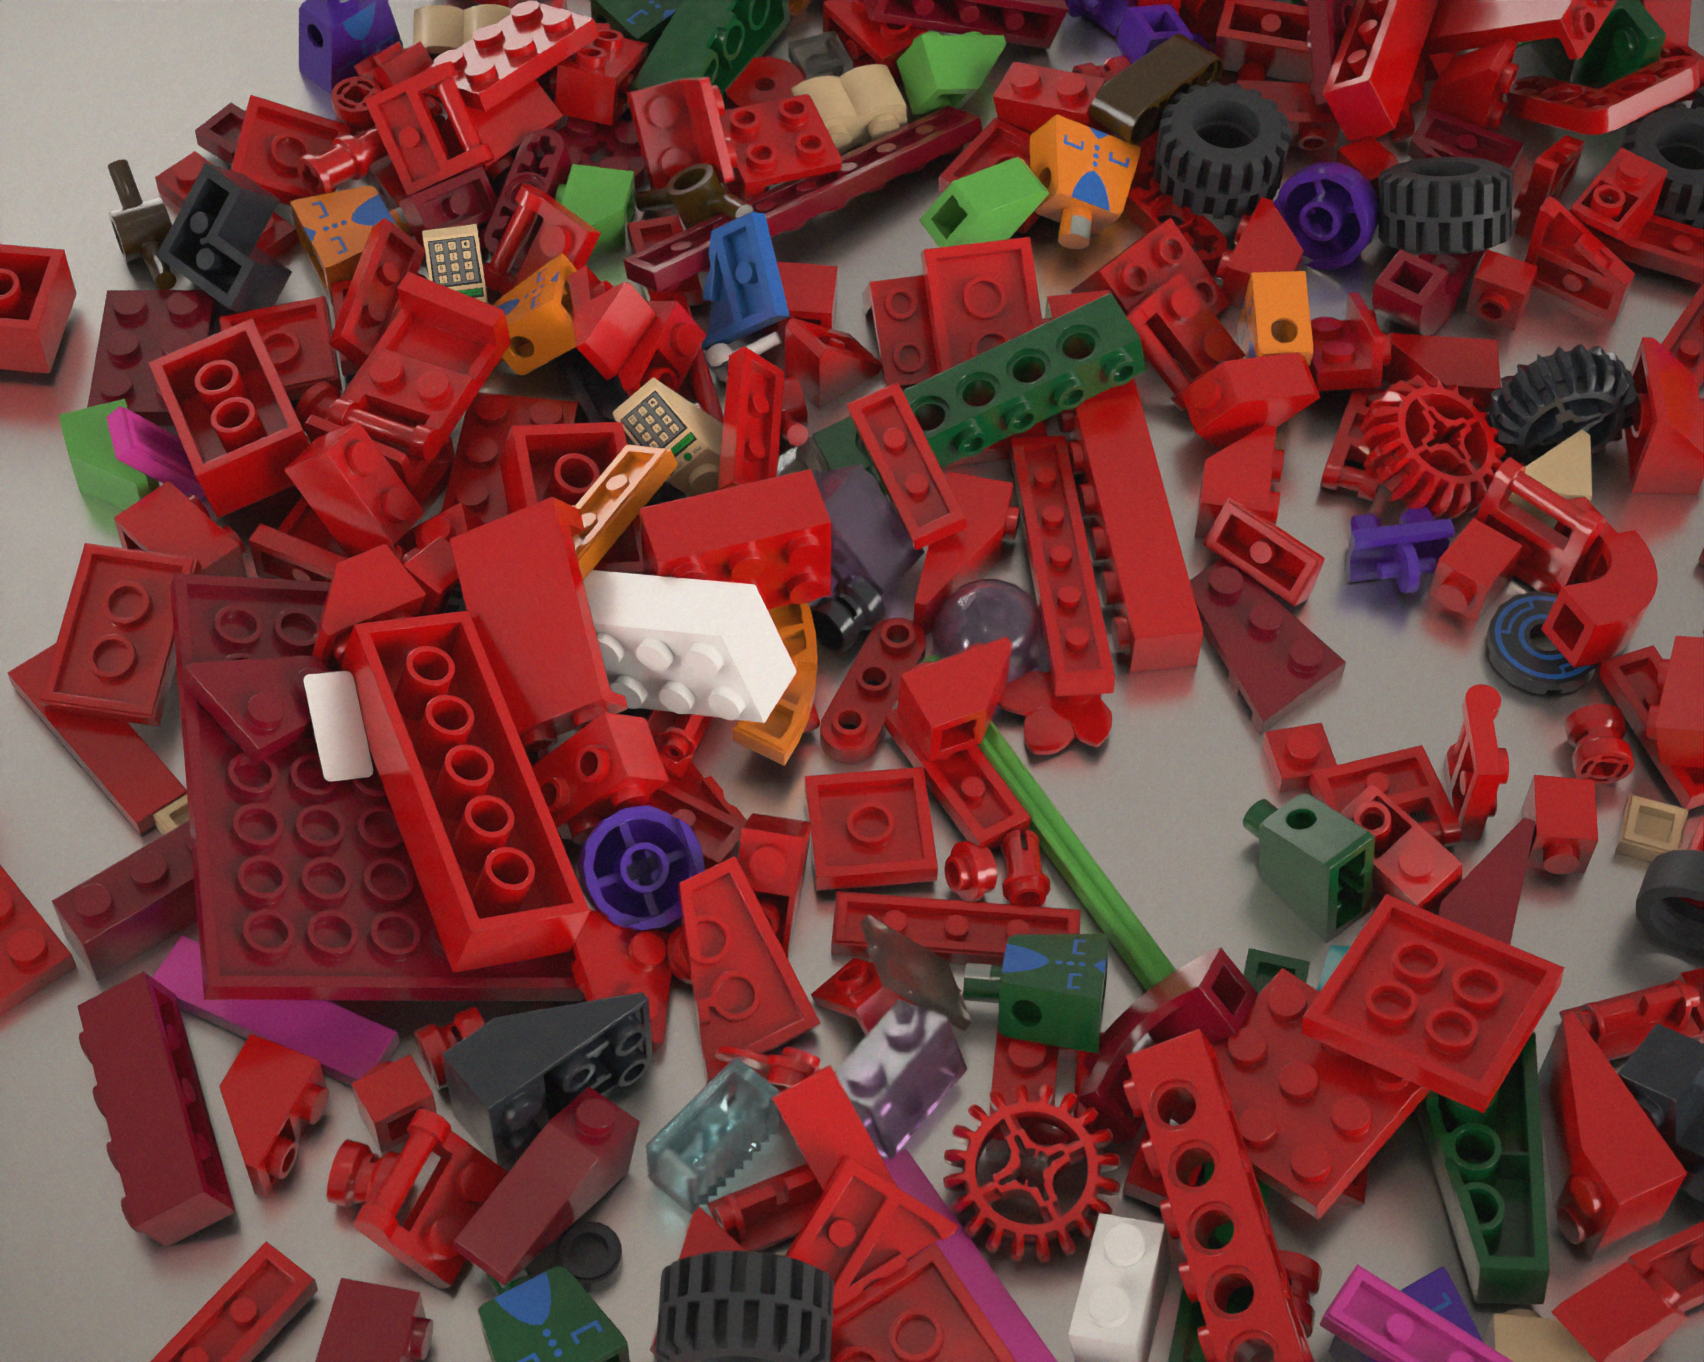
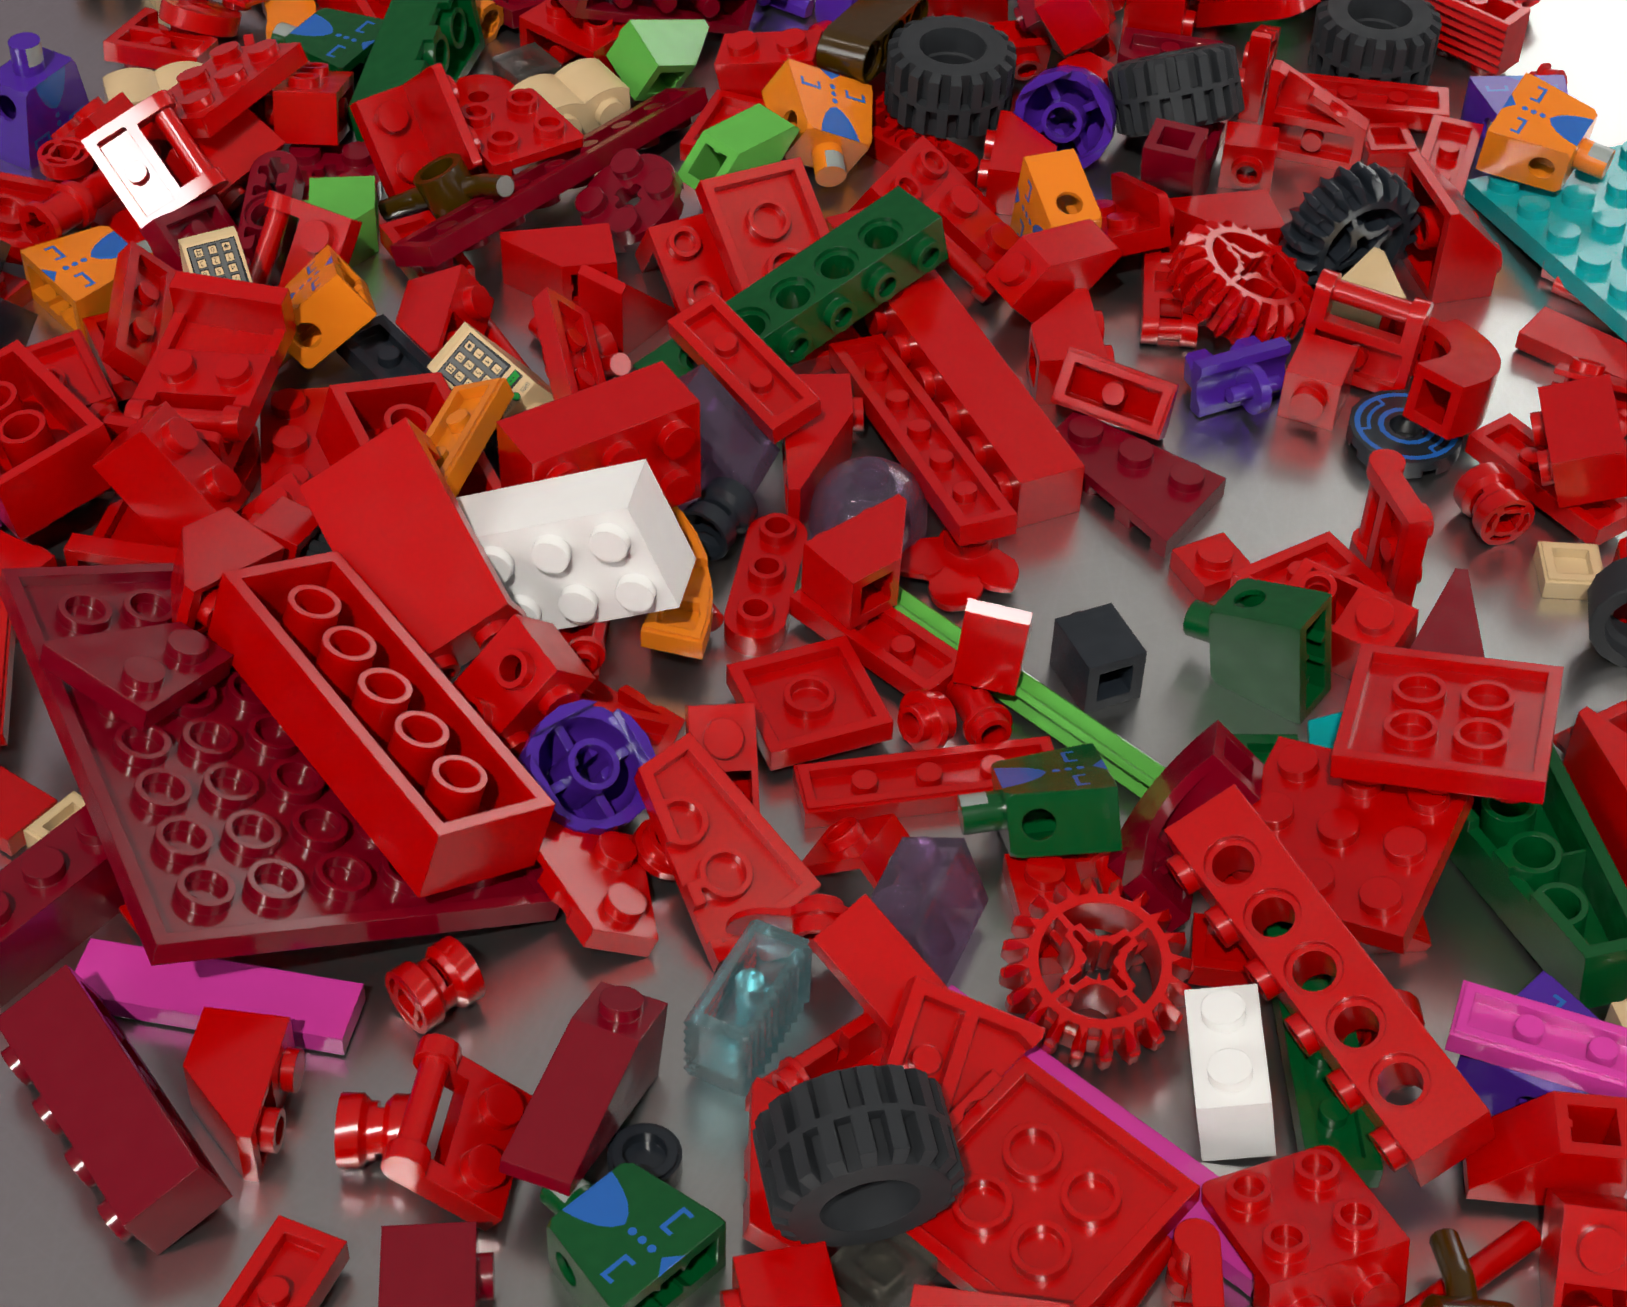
camera: 15 degrees left, 10 degrees down
white sticker [304,671,373,782] -> none
red plate [351,1054,437,1153] -> none
black slope [442,992,653,1167] -> none
red slope [569,265,655,380] -> none
blue wing [702,212,790,350] -> none
white hand [705,331,782,383] -> none
clear smoke piece [860,915,972,1032] -> none
red brick [1522,775,1598,874] -> none
red slope [1570,147,1668,245] -> none
none -> dark red plate [575,148,684,253]
none -> red slope [952,598,1033,696]
none -> black brick [1049,603,1147,713]
none -> red tile [1362,122,1419,168]

